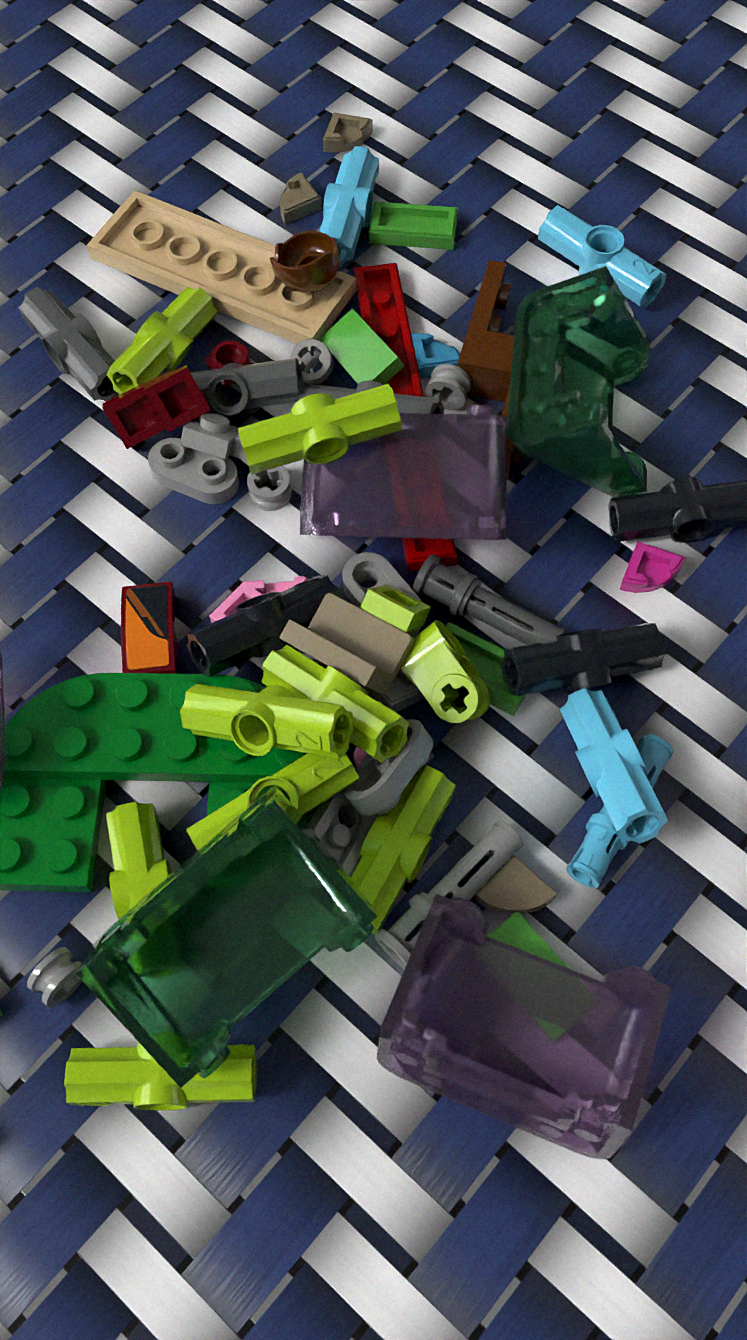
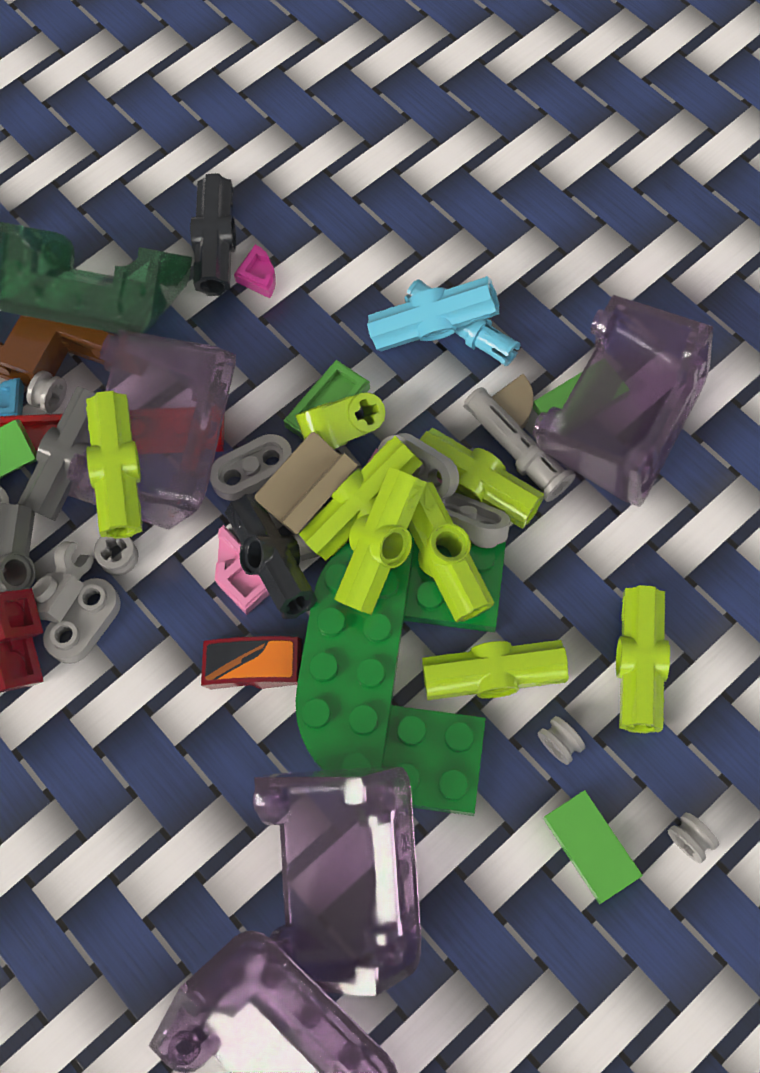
camera: 80 degrees left, 5 degrees up
clear green windscreen [76,786,377,1088] -> none
lime tile [360,584,431,636] -> none
dark grey pin [412,554,566,645] -> none
black piece [501,623,667,696] -> none

